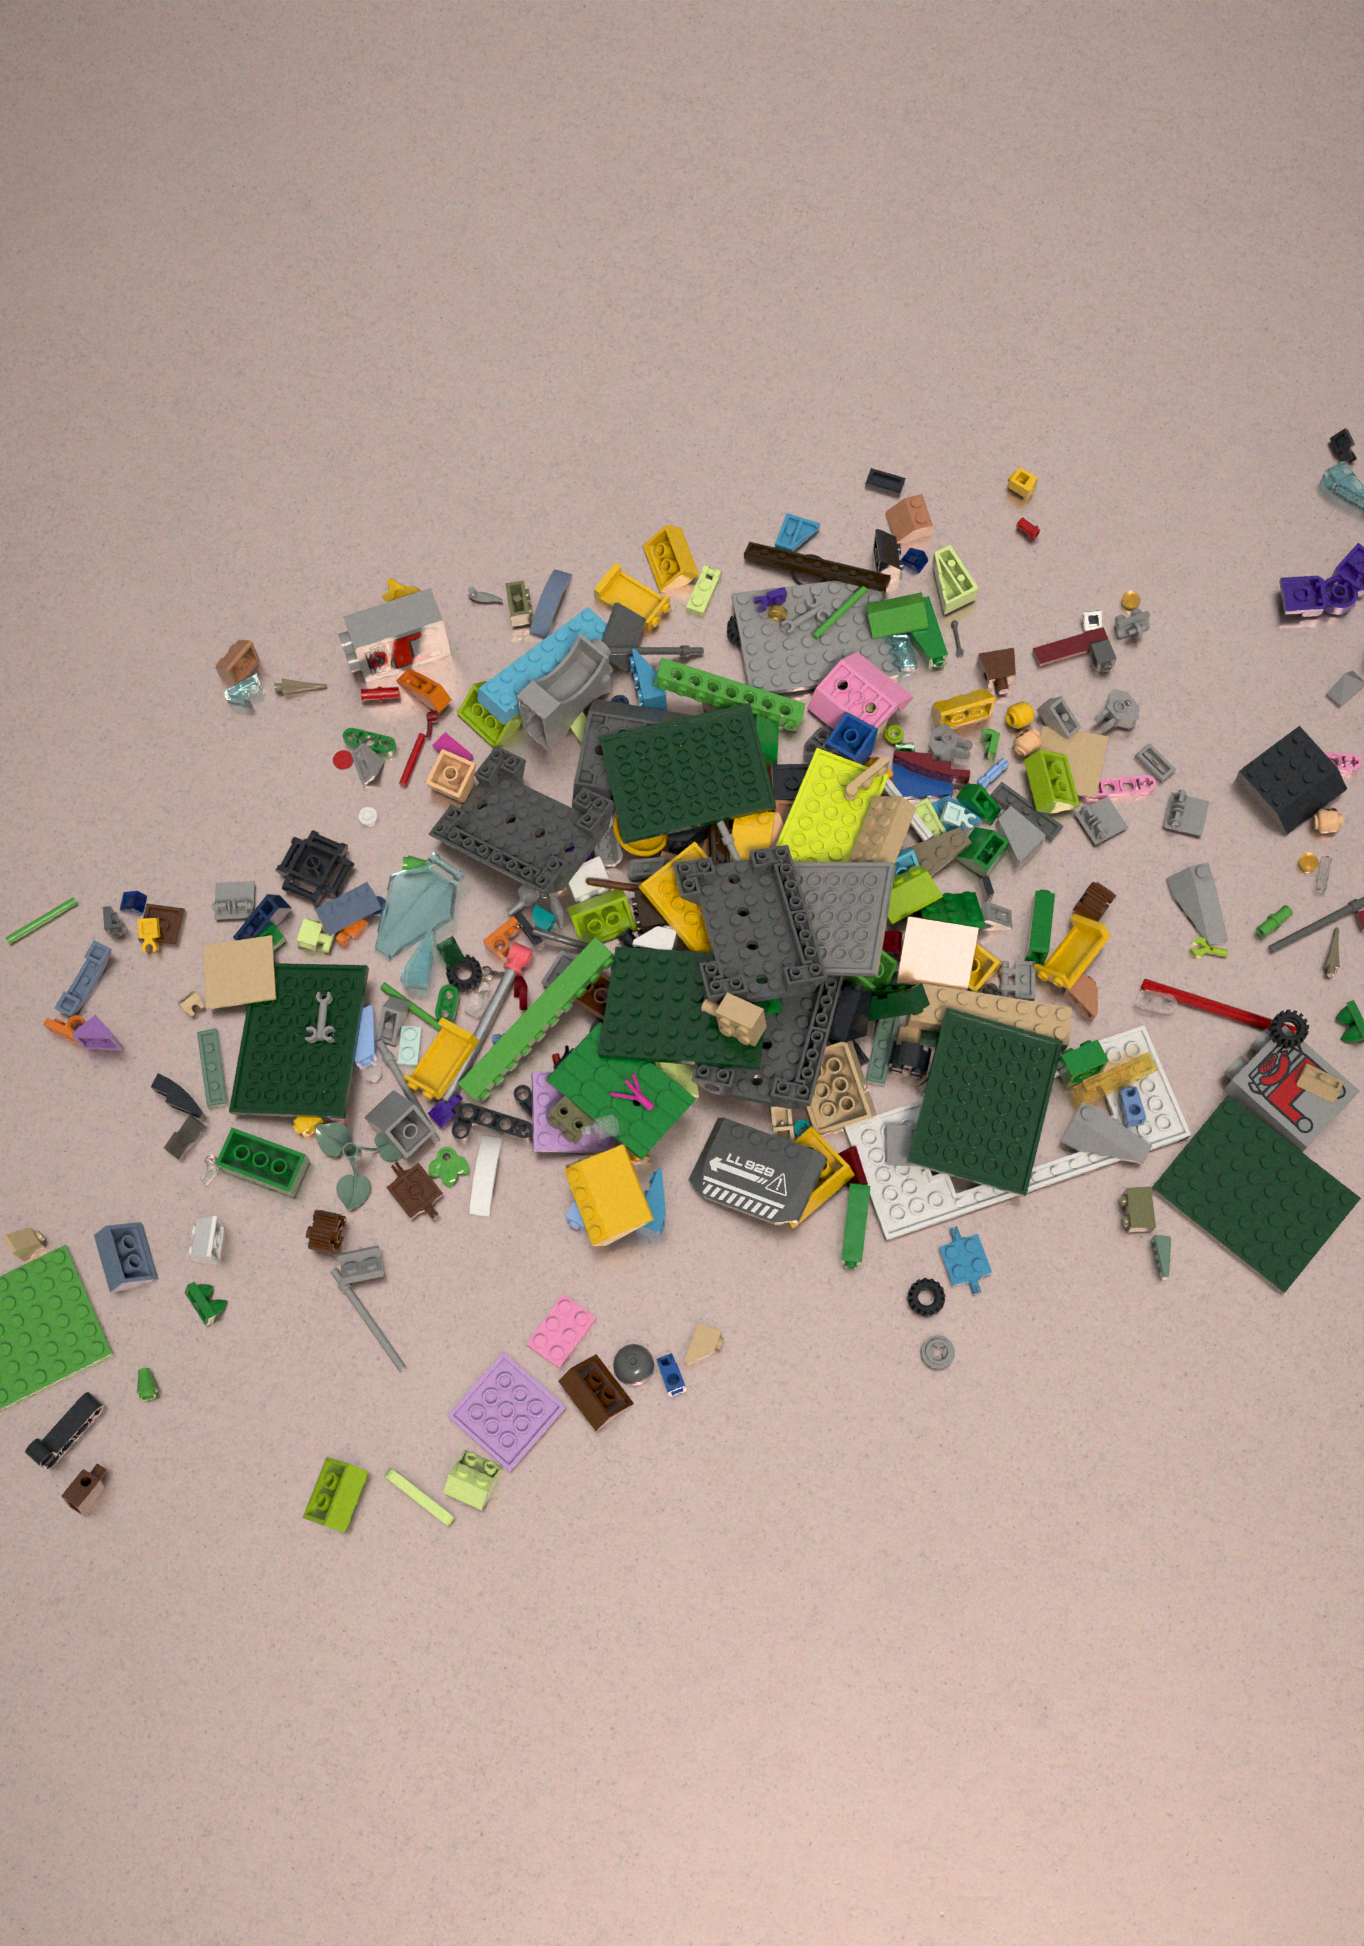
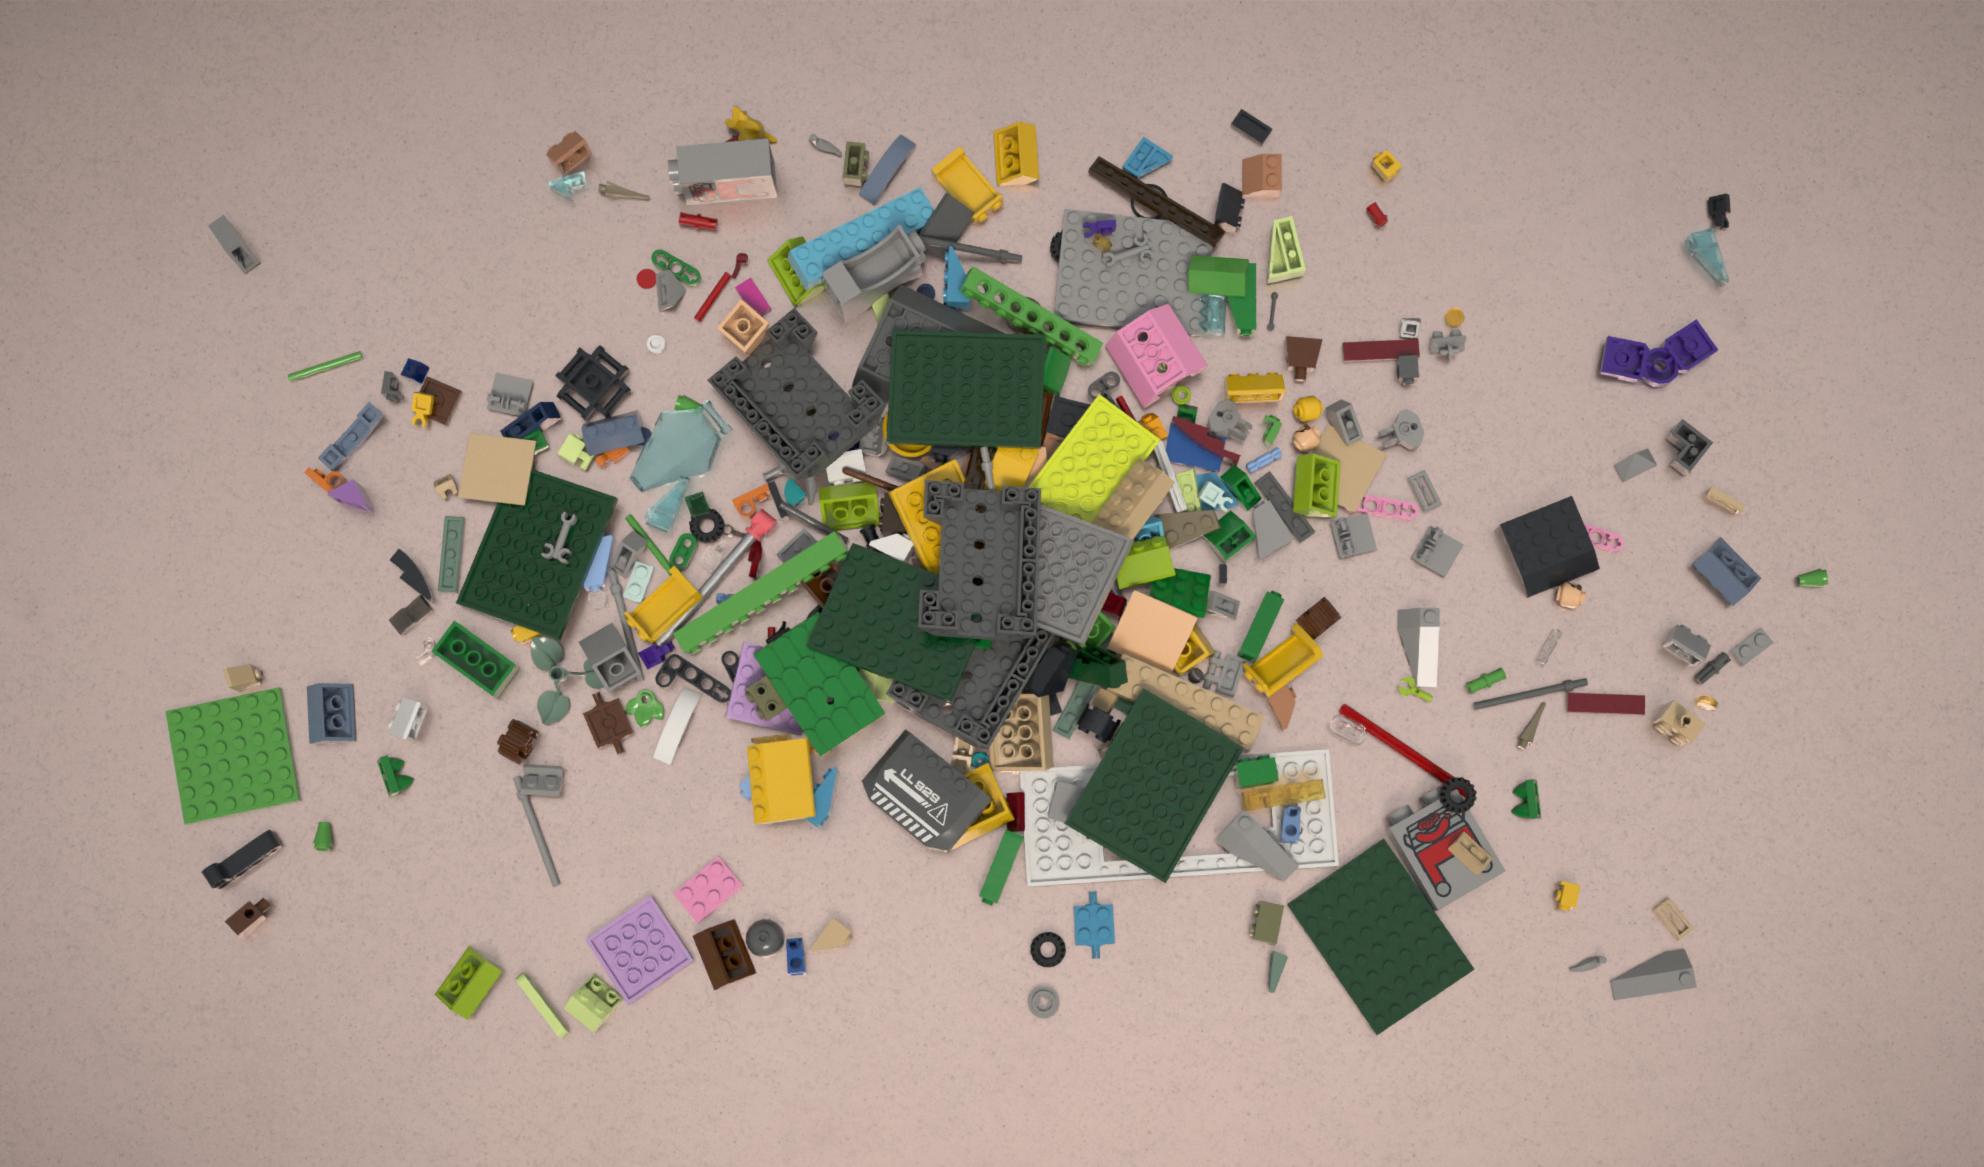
camera: 15 degrees right, 10 degrees up
orange slope [396,668,452,713] -> none
clear plate [581,1115,620,1139] -> none
dark pink plant [610,1074,655,1112] -> none
yellowish green plate [686,564,722,616] -> none
tan brick [701,992,767,1047] -> none
bright green bar [812,586,867,639] -> none
blue slope [825,712,878,765] -> none
tan plate [845,756,889,801] -> none
clear blue slope [901,548,928,573] -> none
clear yellow tile [1298,853,1319,873] -> none

